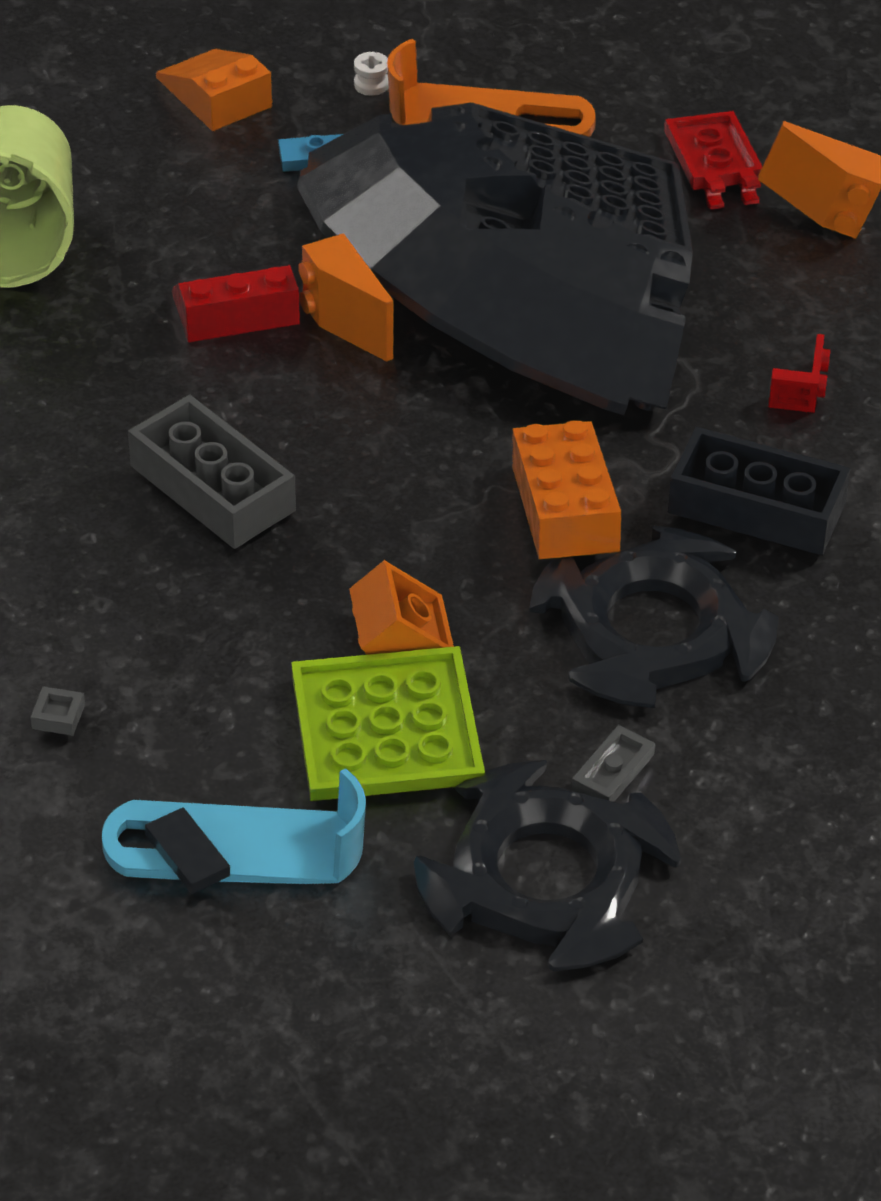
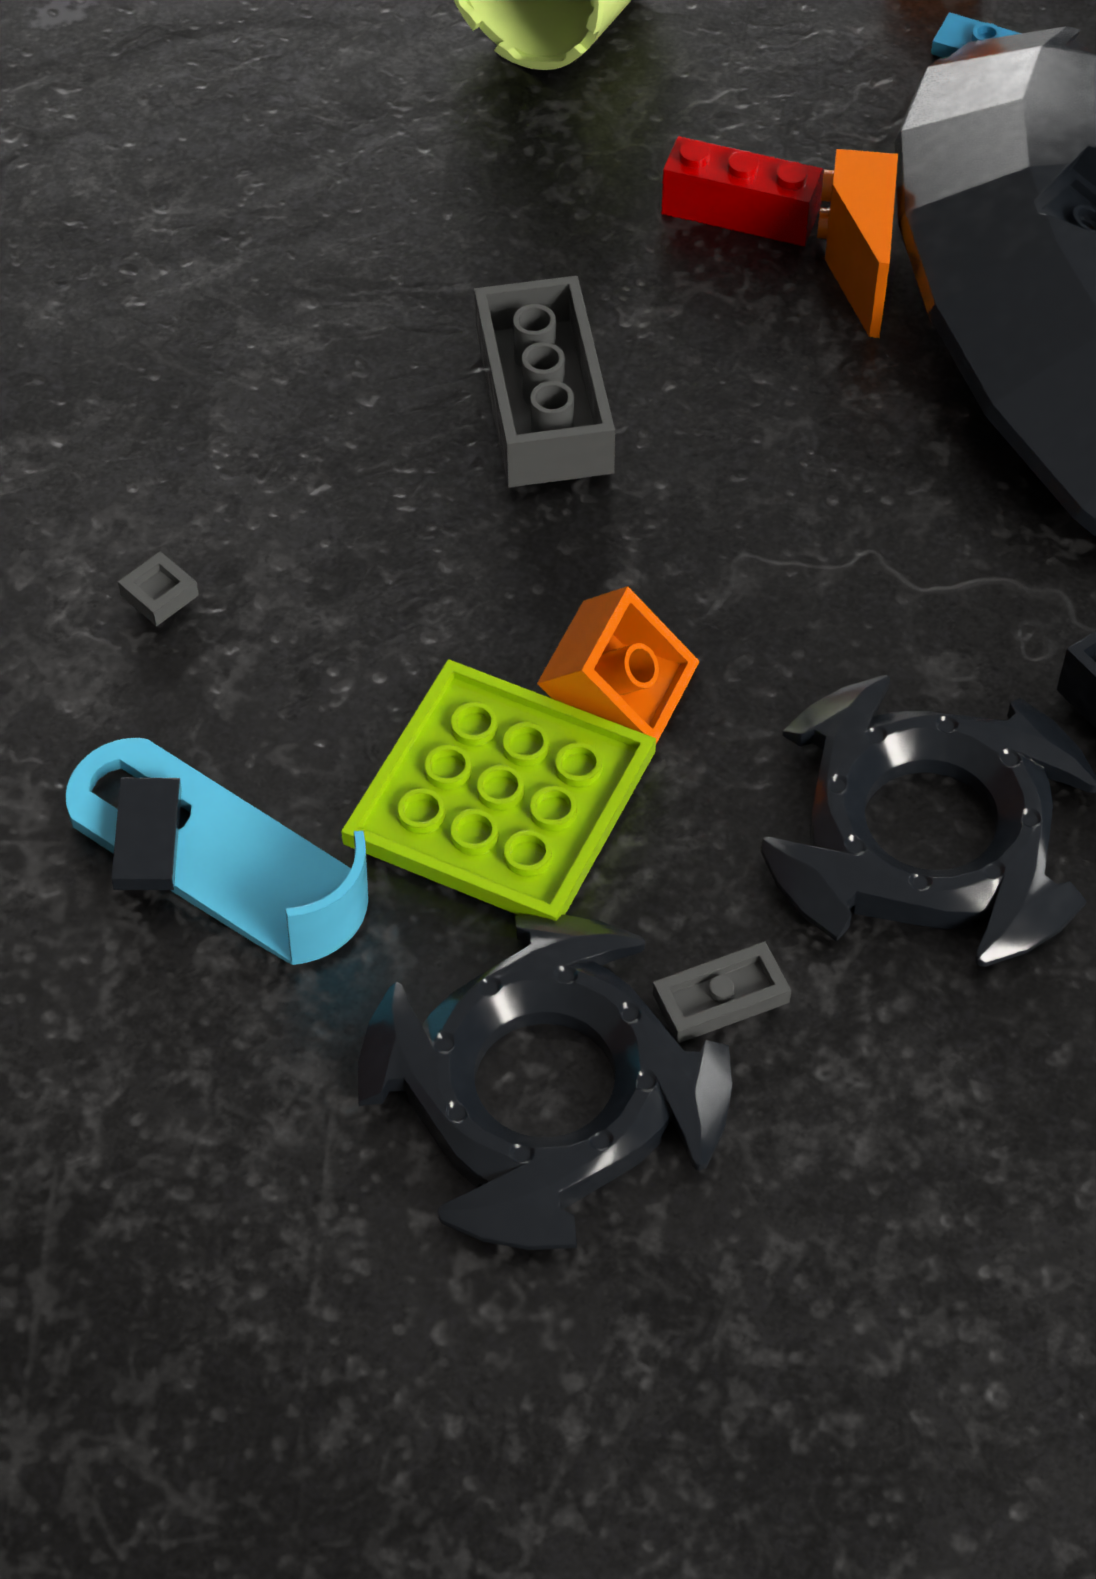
camera: 35 degrees right, 10 degrees up
orange brick [513,421,621,559] -> none

